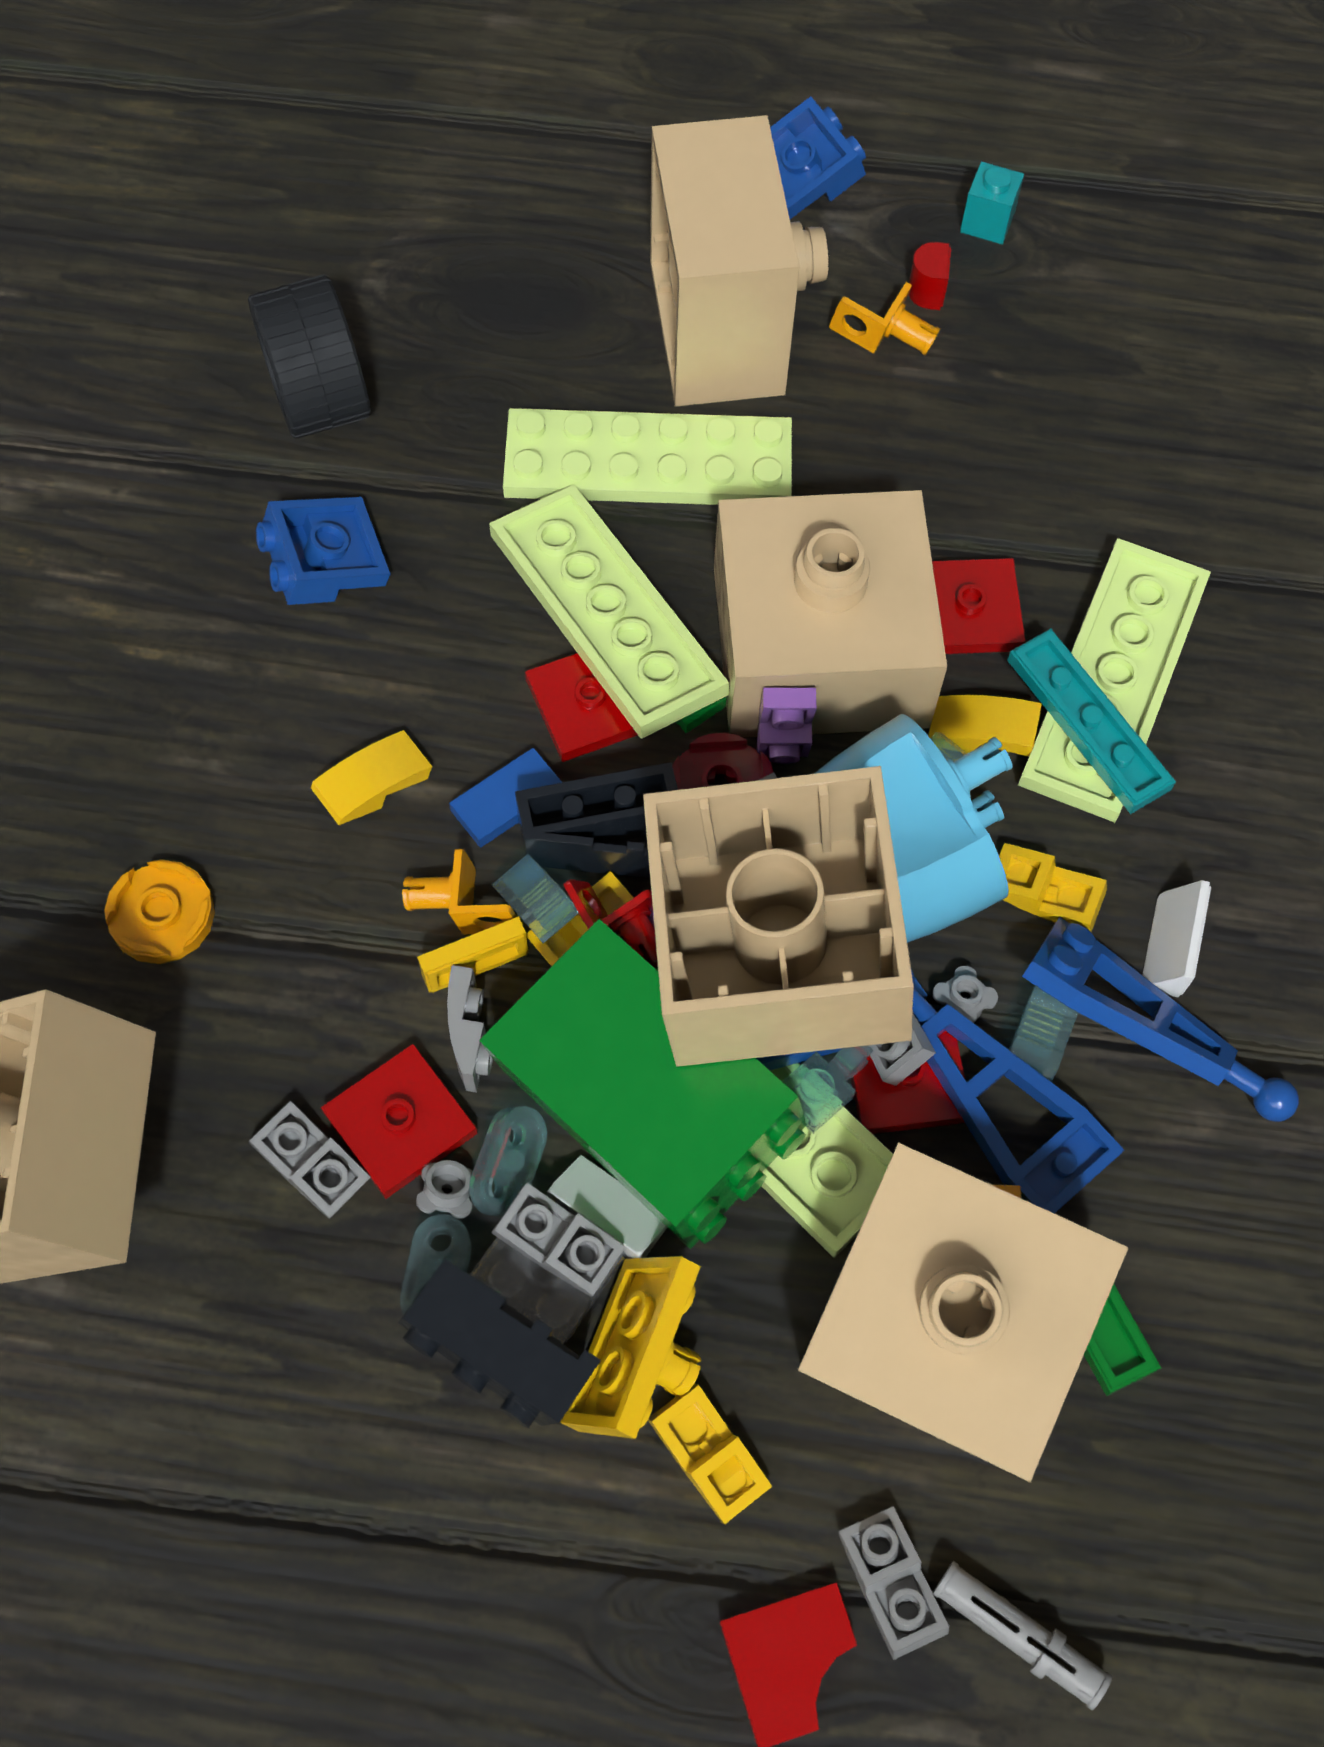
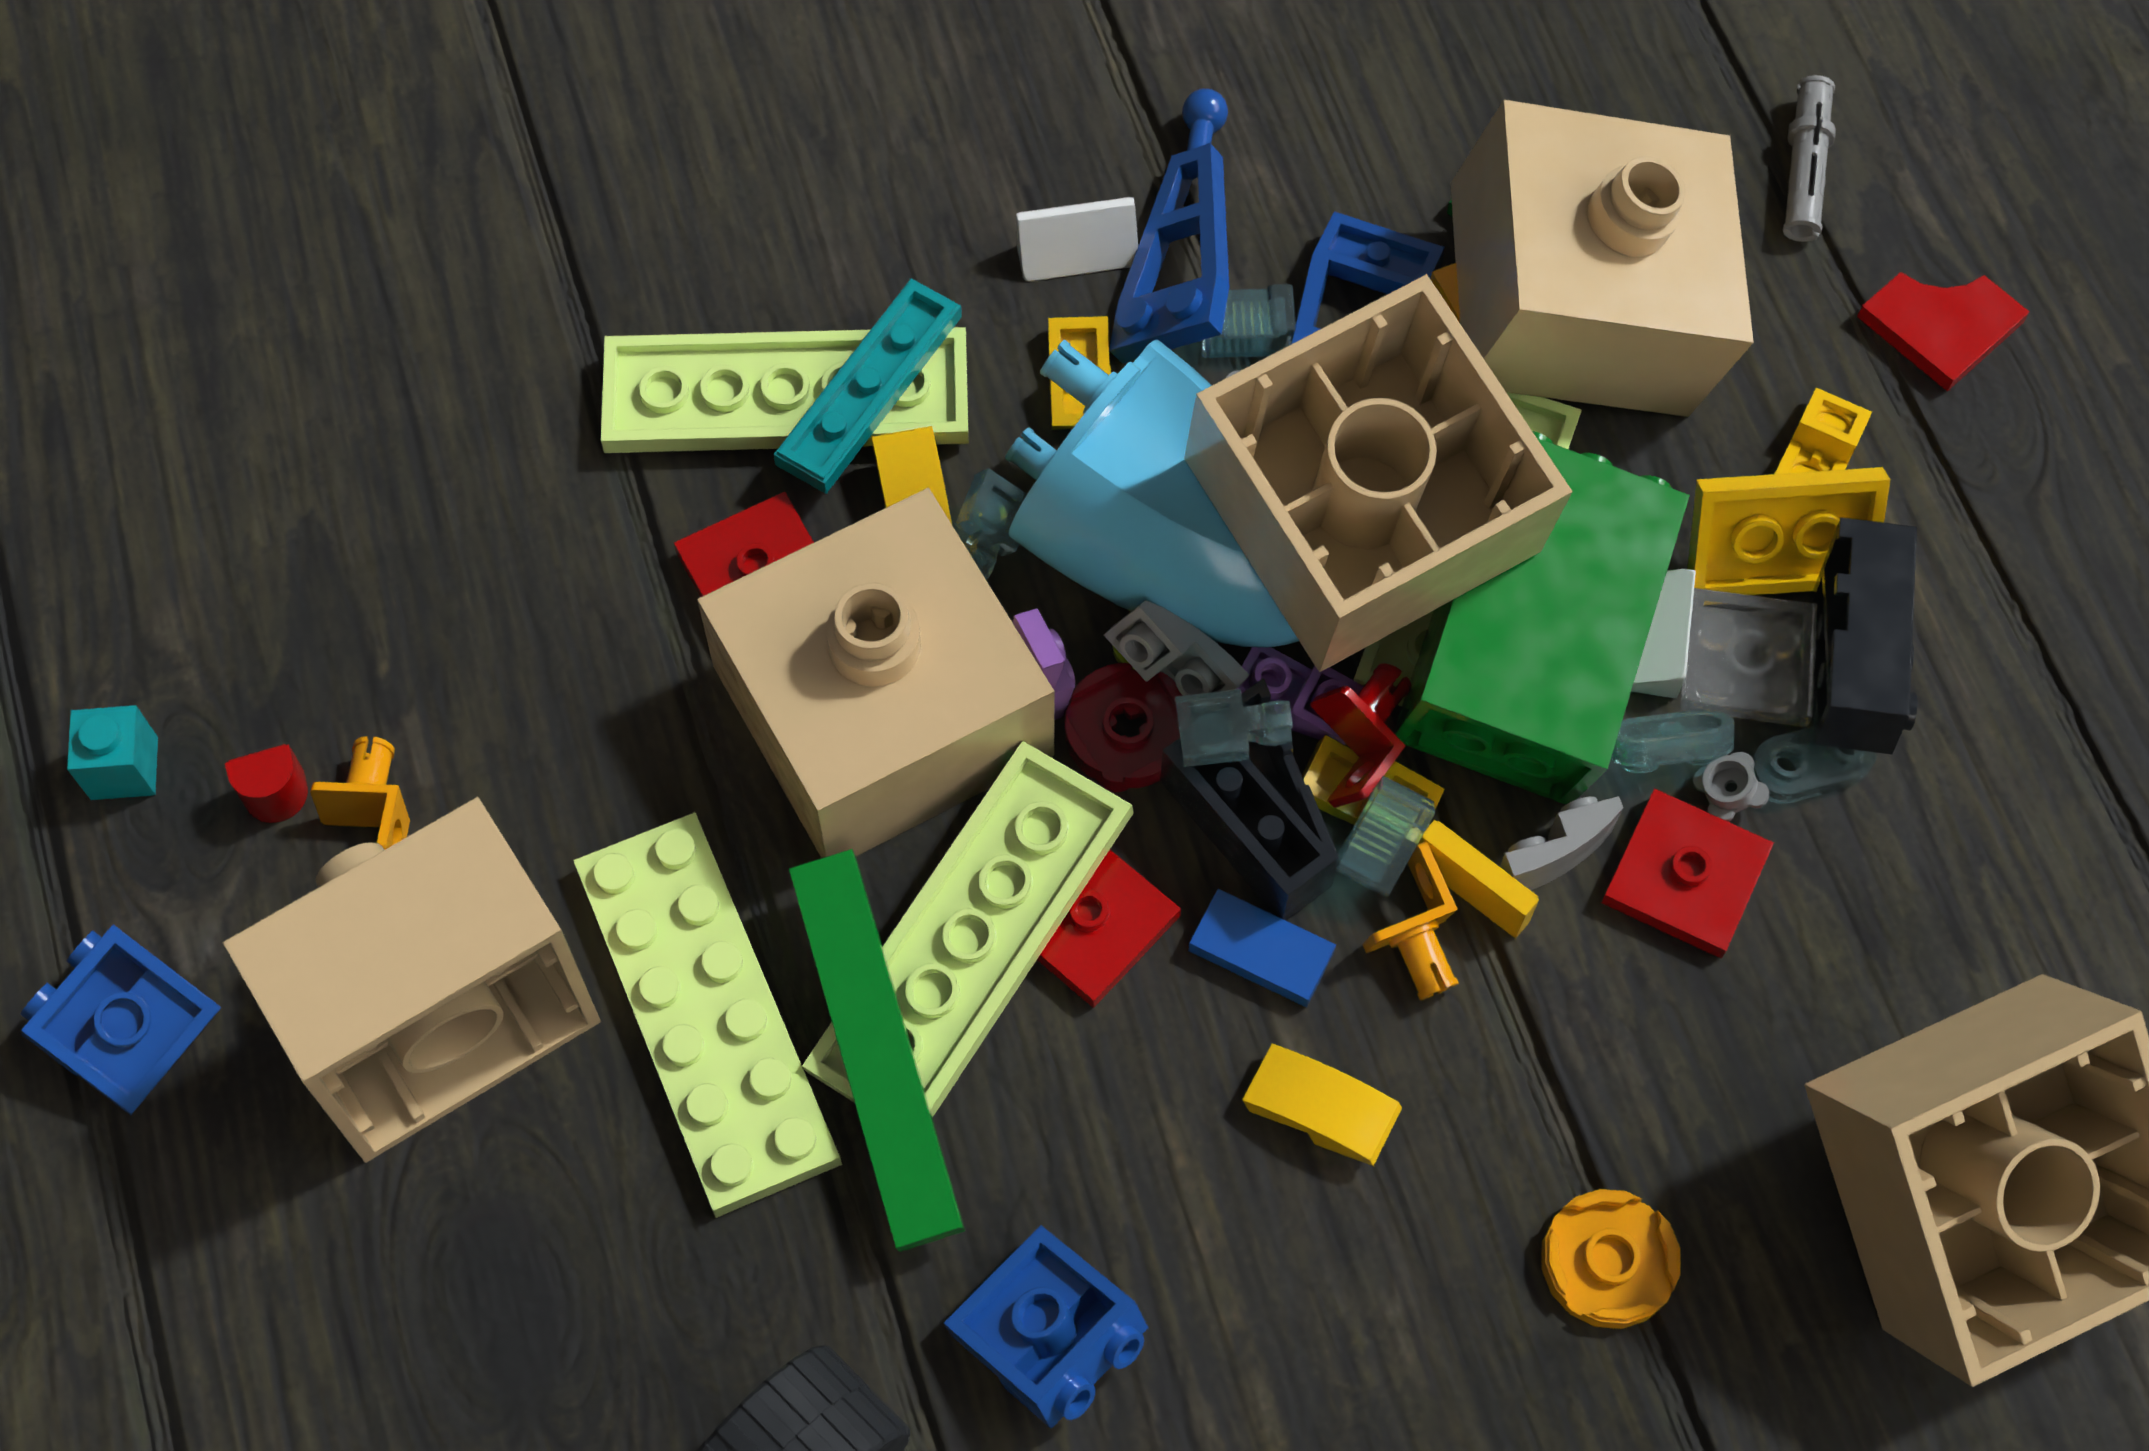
camera: 115 degrees left, 0 degrees up
light grey slope [249,1101,371,1219] -> none
light grey slope [491,1183,625,1297] -> none
light grey slope [839,1506,949,1660] -> none
none -> green tile [789,849,965,1252]
none -> clear light blue plate [1175,689,1293,767]

